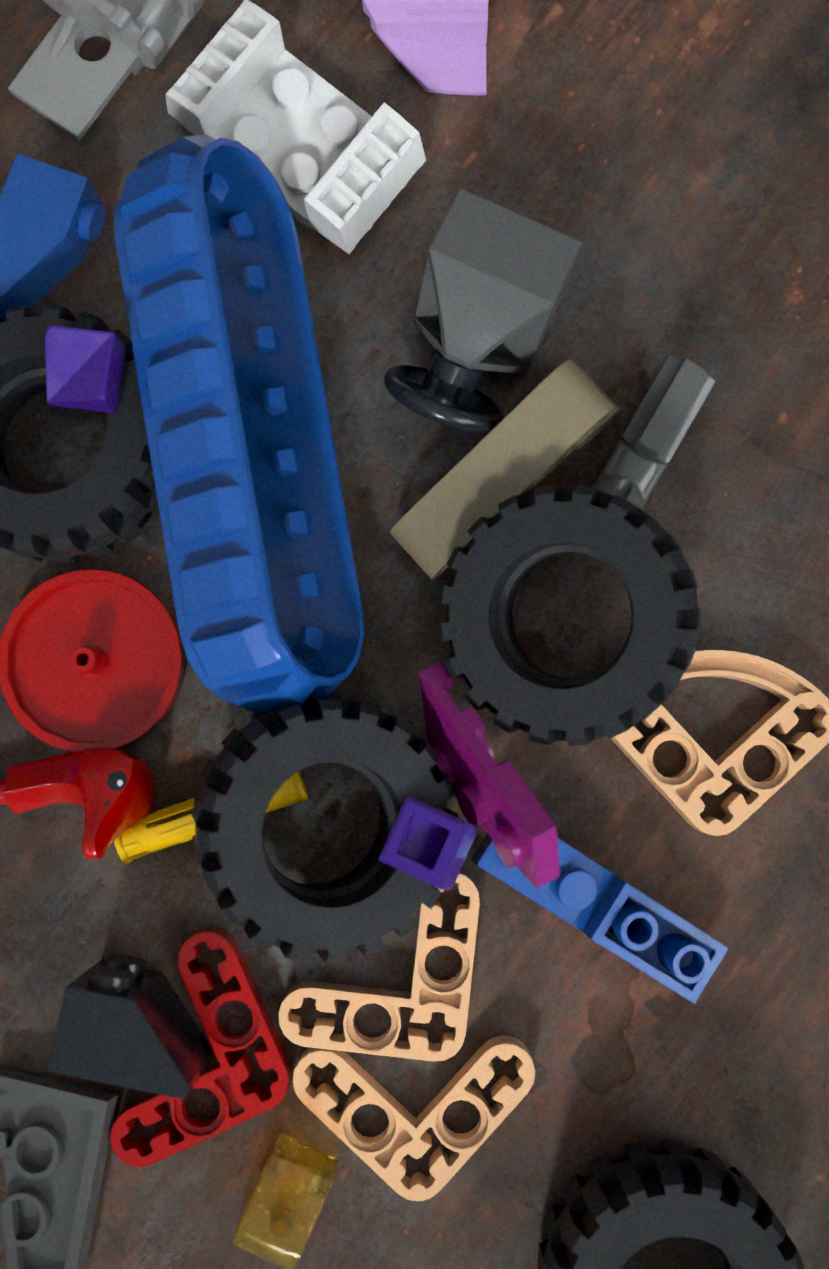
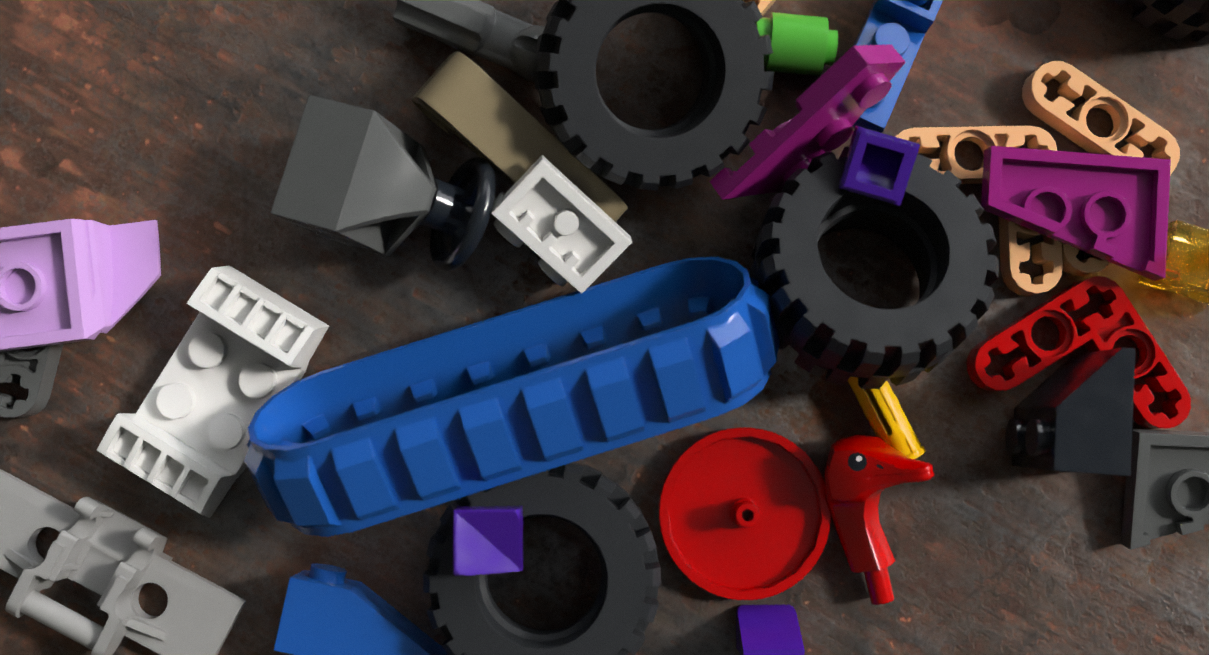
camera: 100 degrees left, 0 degrees up
none -> white bracket [491,155,632,294]
none -> bright green brick [755,12,838,76]
none -> magenta wing [981,146,1171,281]

